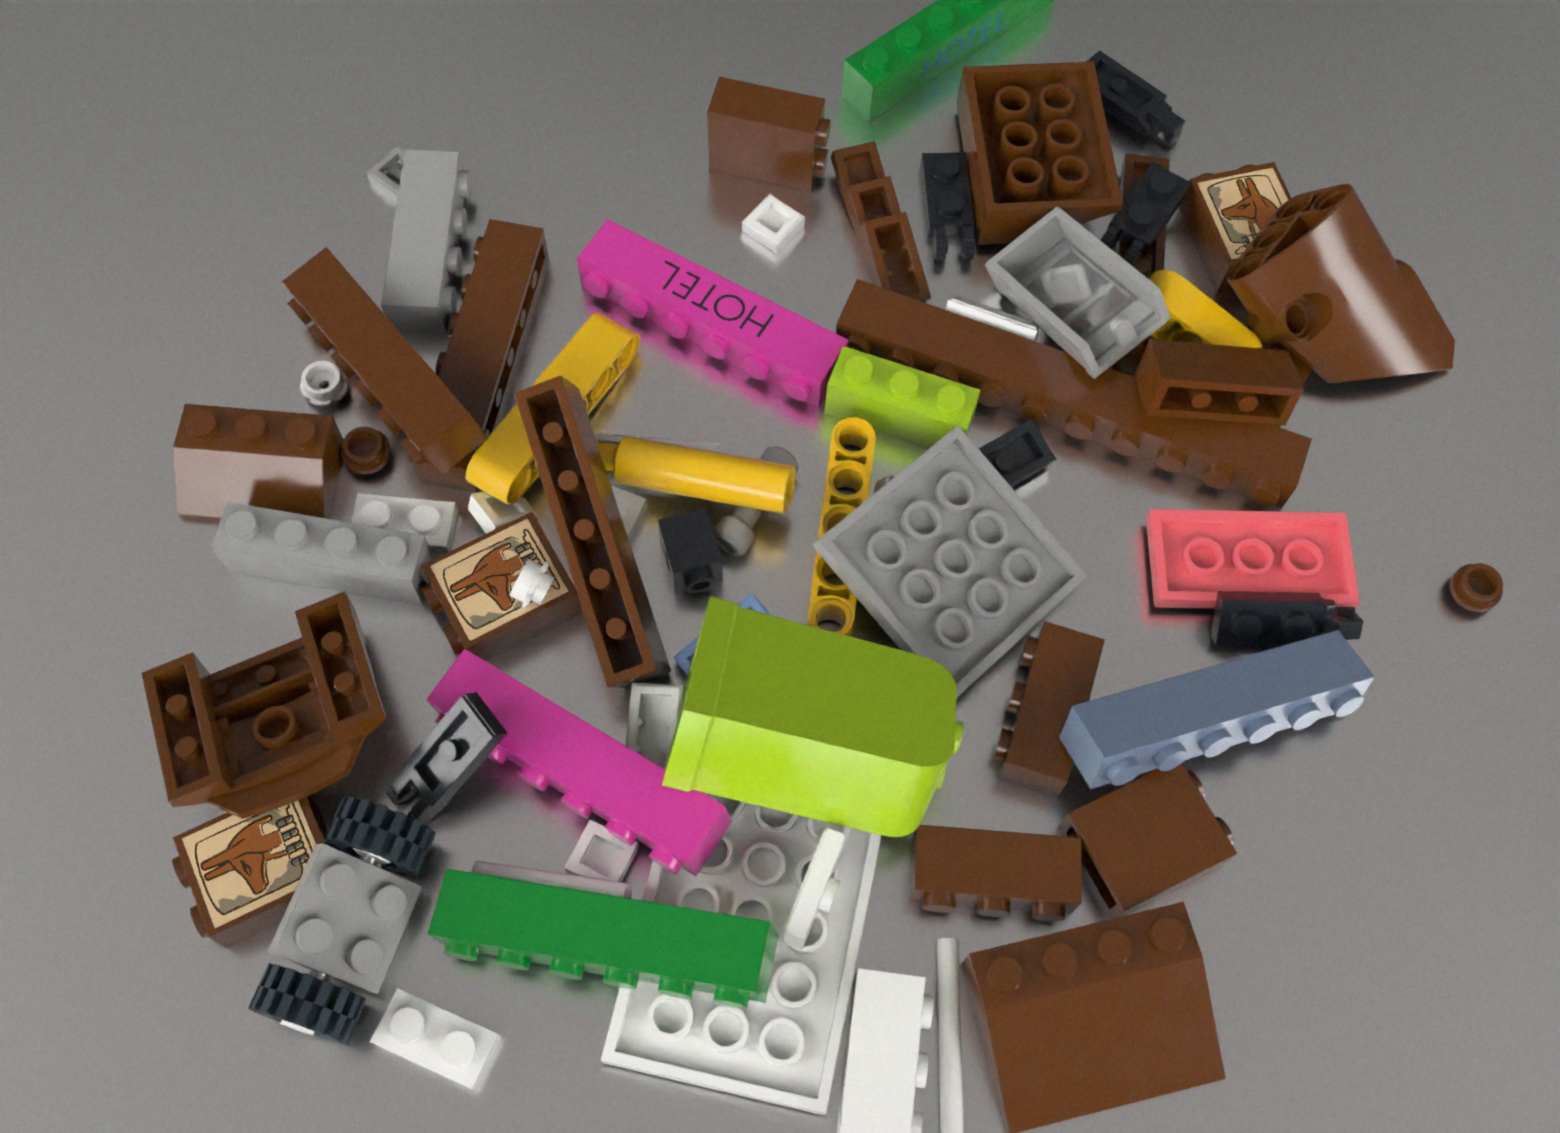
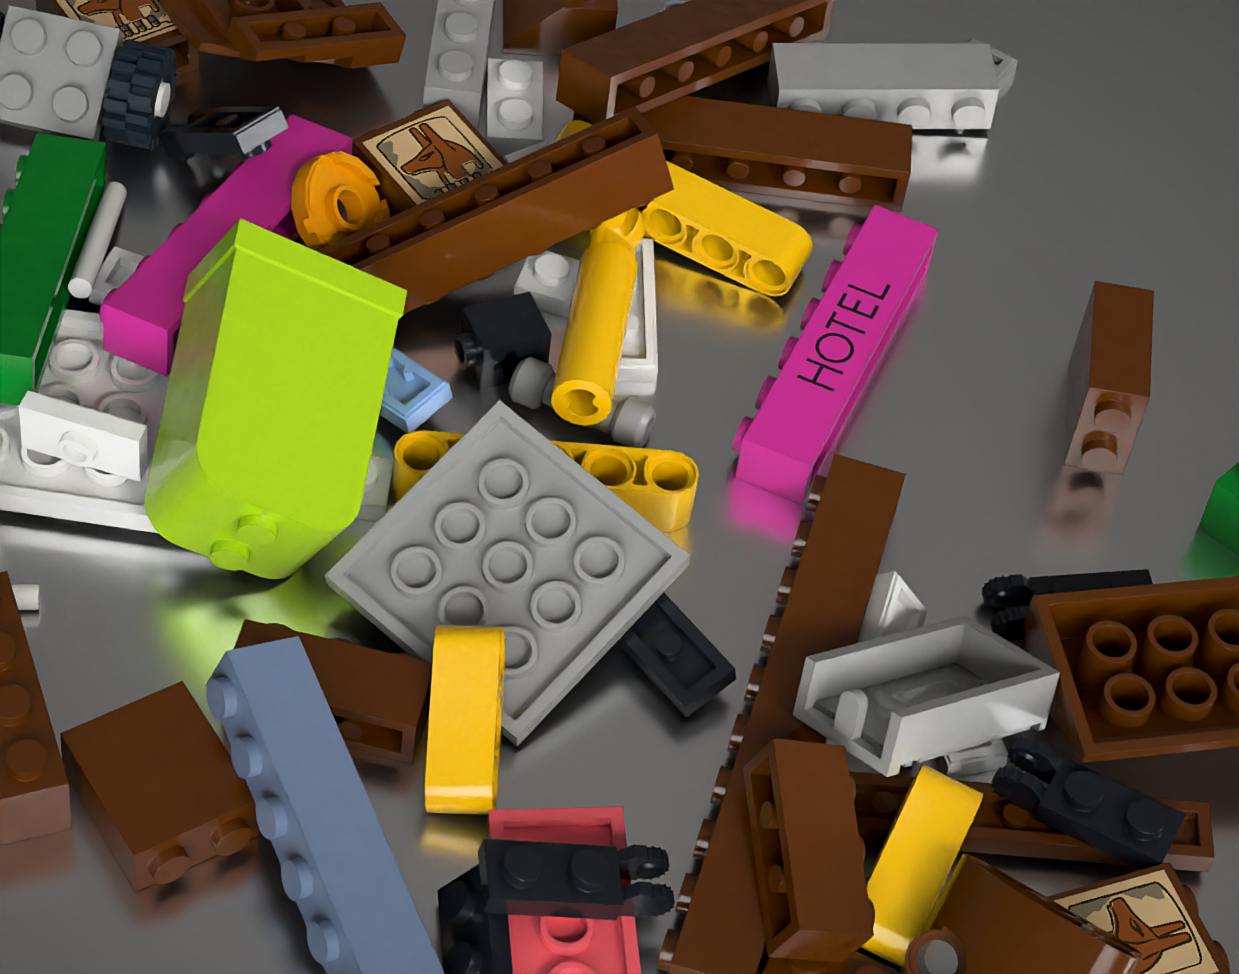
camera: 80 degrees right, 15 degrees down
white plate [509,559,554,609] -> none
white tile [742,194,805,254] -> none
lime brick [824,346,981,448] -> none
reddish brown slope [830,141,931,302] -> none
reddish brown brick [909,825,1082,921] -> none
none -> light orange tile [291,151,390,251]
none -> yellow beam [425,625,505,815]
none -> black hinge [478,839,675,920]

